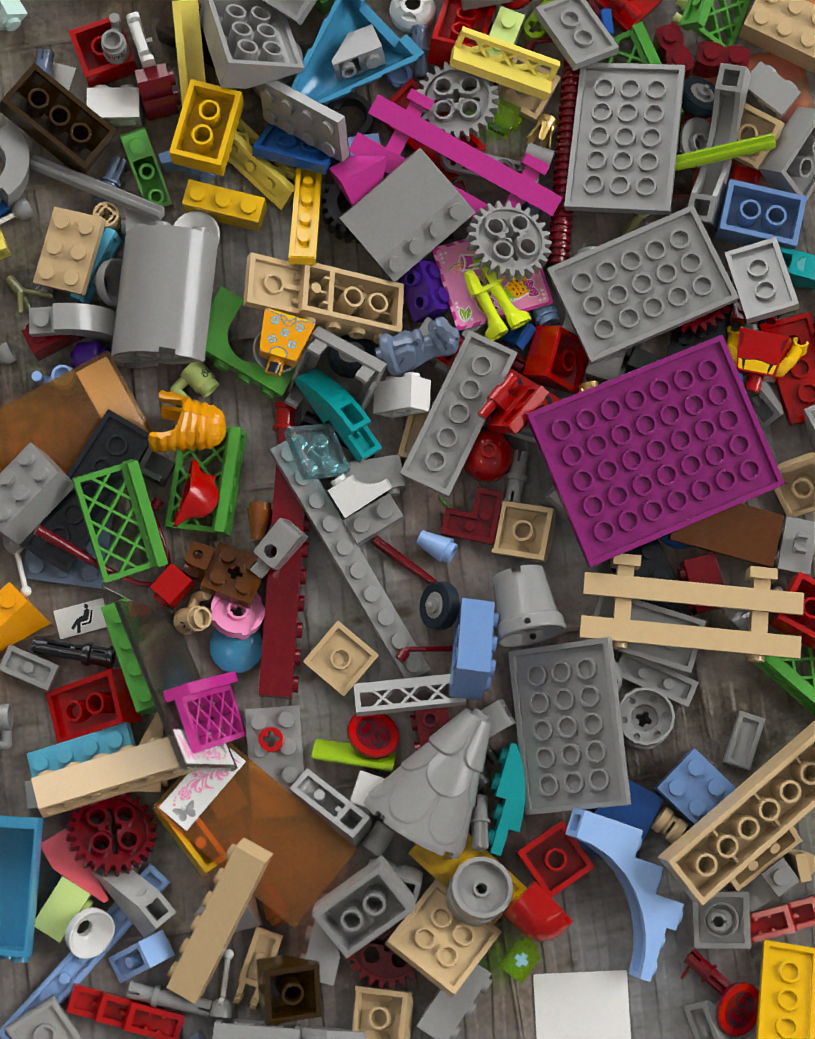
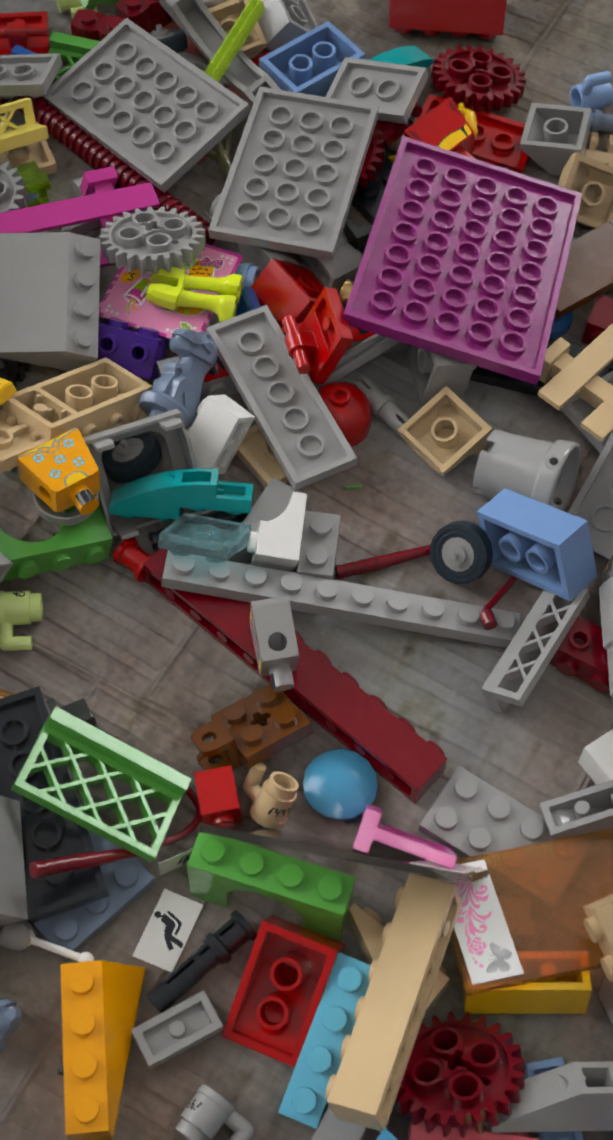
camera: 50 degrees left, 20 degrees down
light orange hair [148,390,226,453] -> none
bright green fence [165,426,247,537] -> none
red hat [172,459,219,527] -> none
bright pink plate [210,593,265,640] -> none
dark orange cone [247,501,273,540] -> none
red bush [258,727,285,753] -> none
tan plate [303,621,379,697] -> none
lime slope [311,739,396,772] -> none
piece [347,714,399,759] -> none
light blue cone [416,530,458,564] -> none
dark red plate [440,487,504,546] -> none
pearl gold piece [526,112,558,149] -> none

